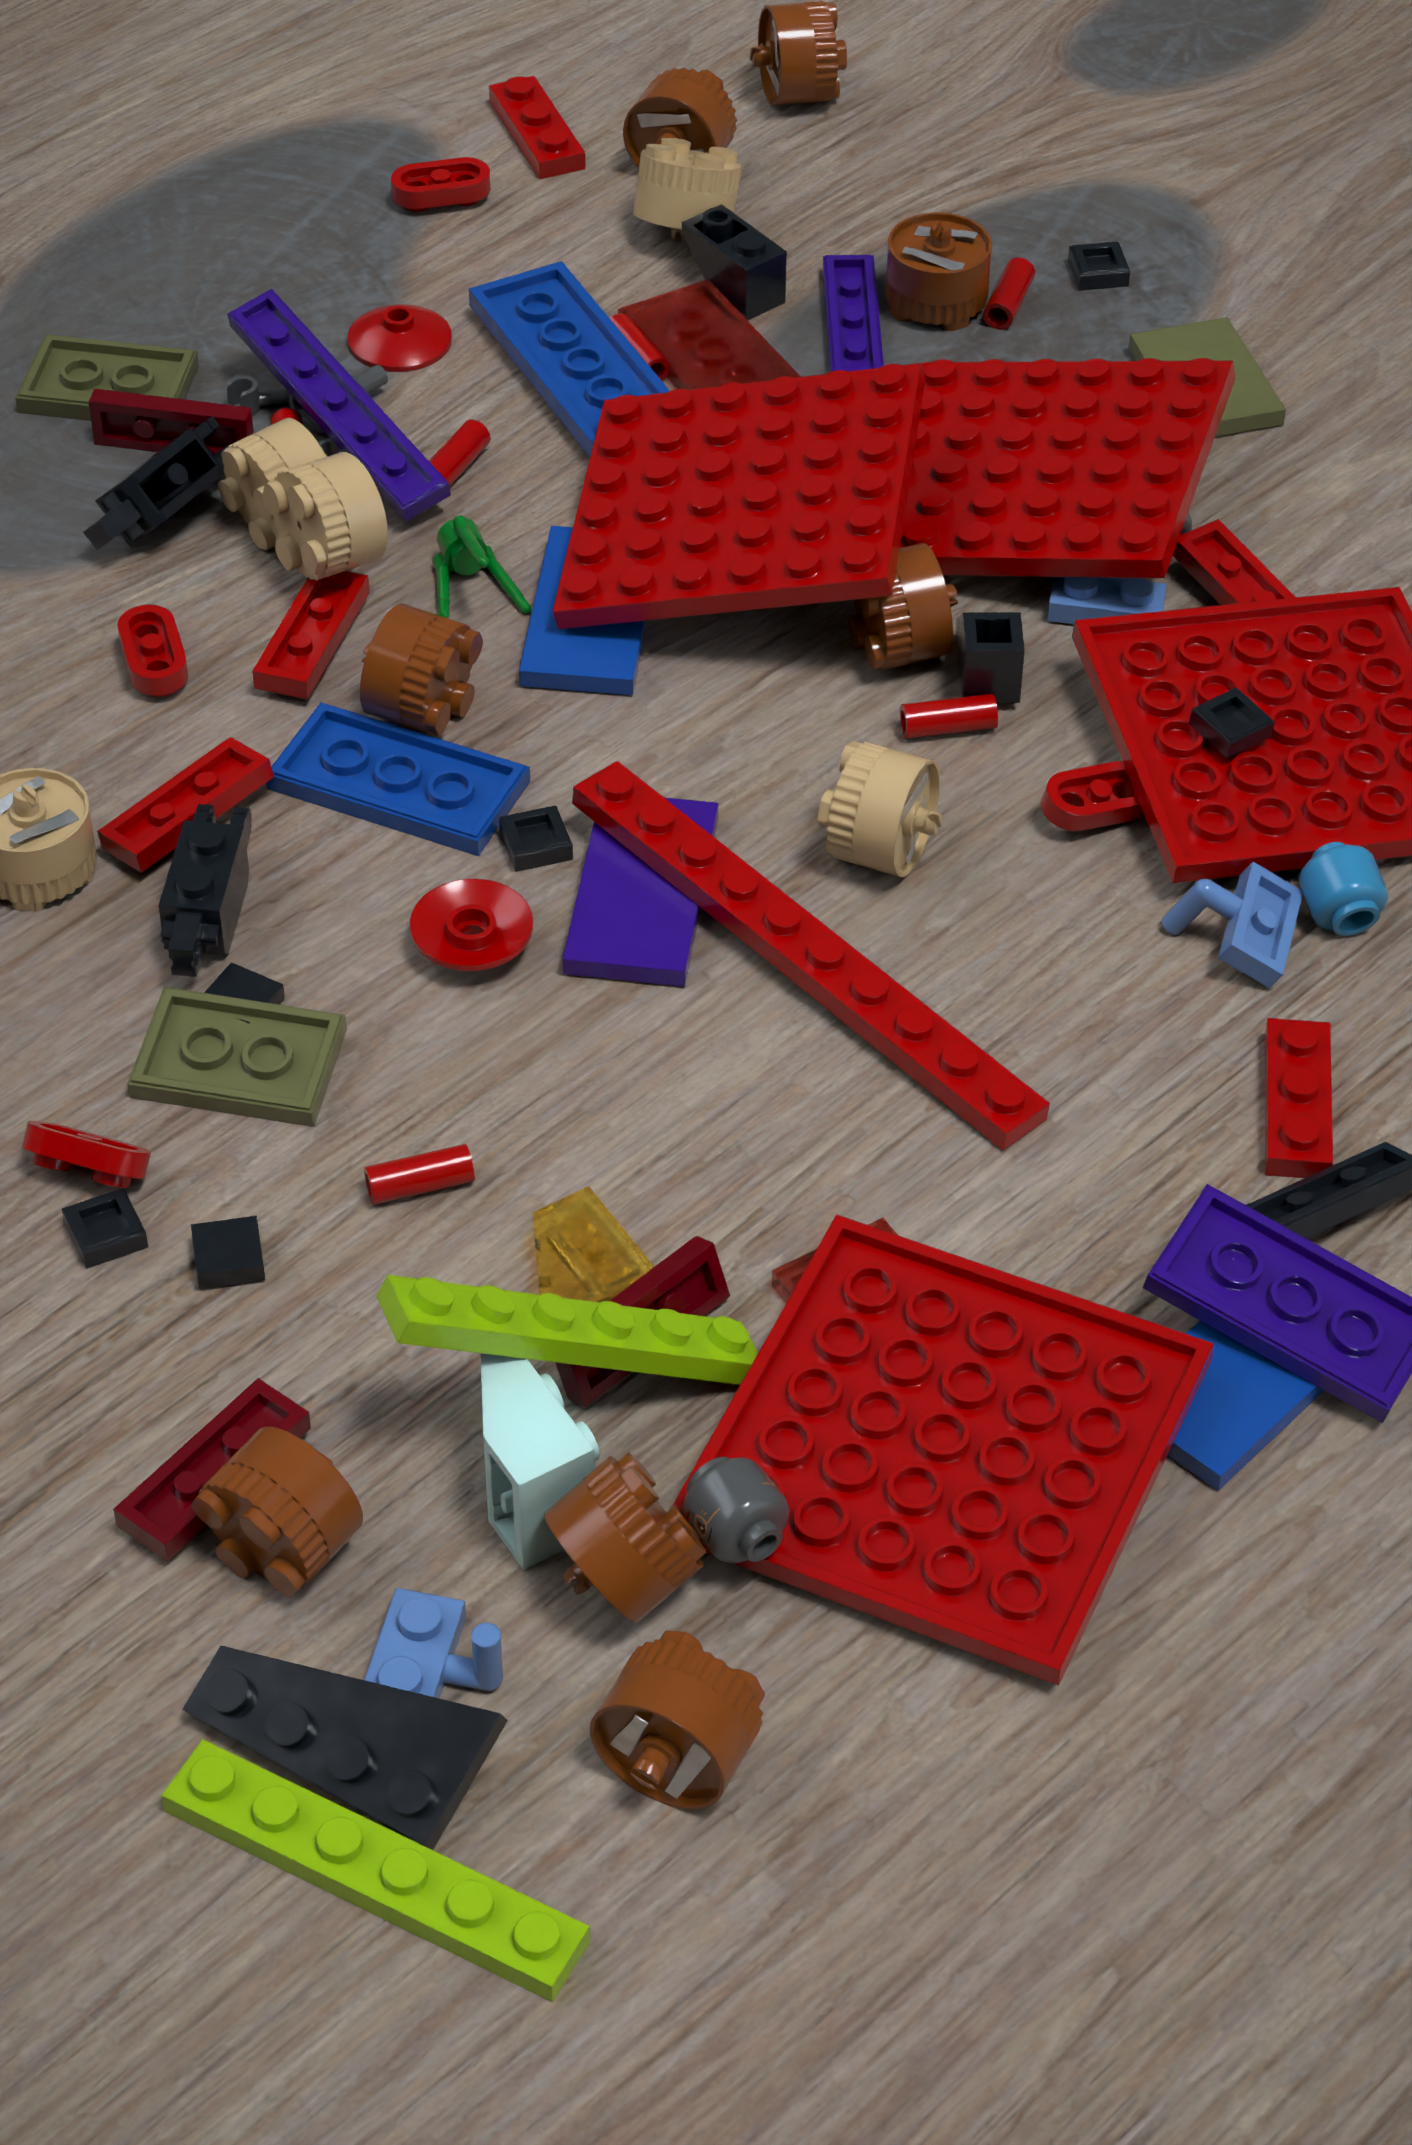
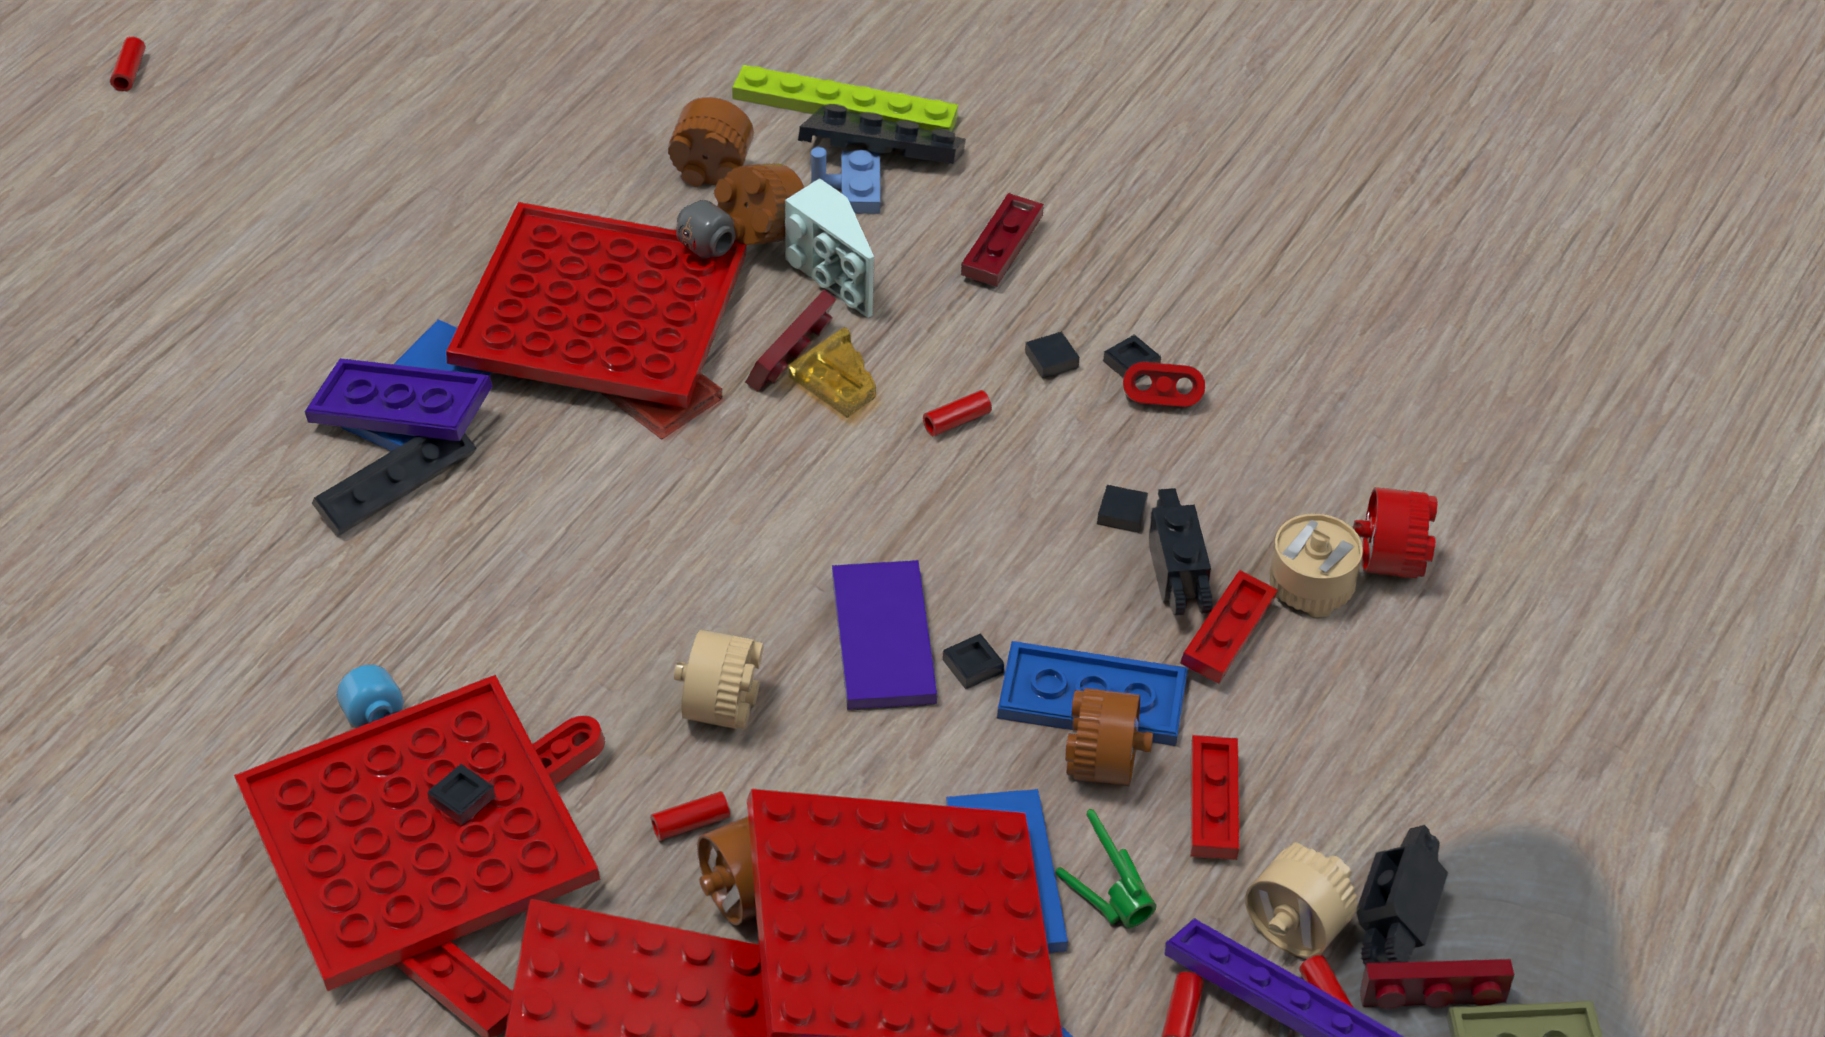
camera: 165 degrees right, 0 degrees up
red plate [117,605,188,697] -> none
olive tile [127,987,347,1127] -> none
dark orange piece [191,1427,363,1598] -> none
tan piece [262,452,388,581] -> none
lime plate [376,1275,758,1385] -> none
red dish [410,879,533,971] -> none
red plate [572,761,1050,1151] -> none
black slope [956,612,1025,703] -> none
medium blue plate [1162,862,1303,988] -> none
red plate [1265,1018,1333,1178] -> none

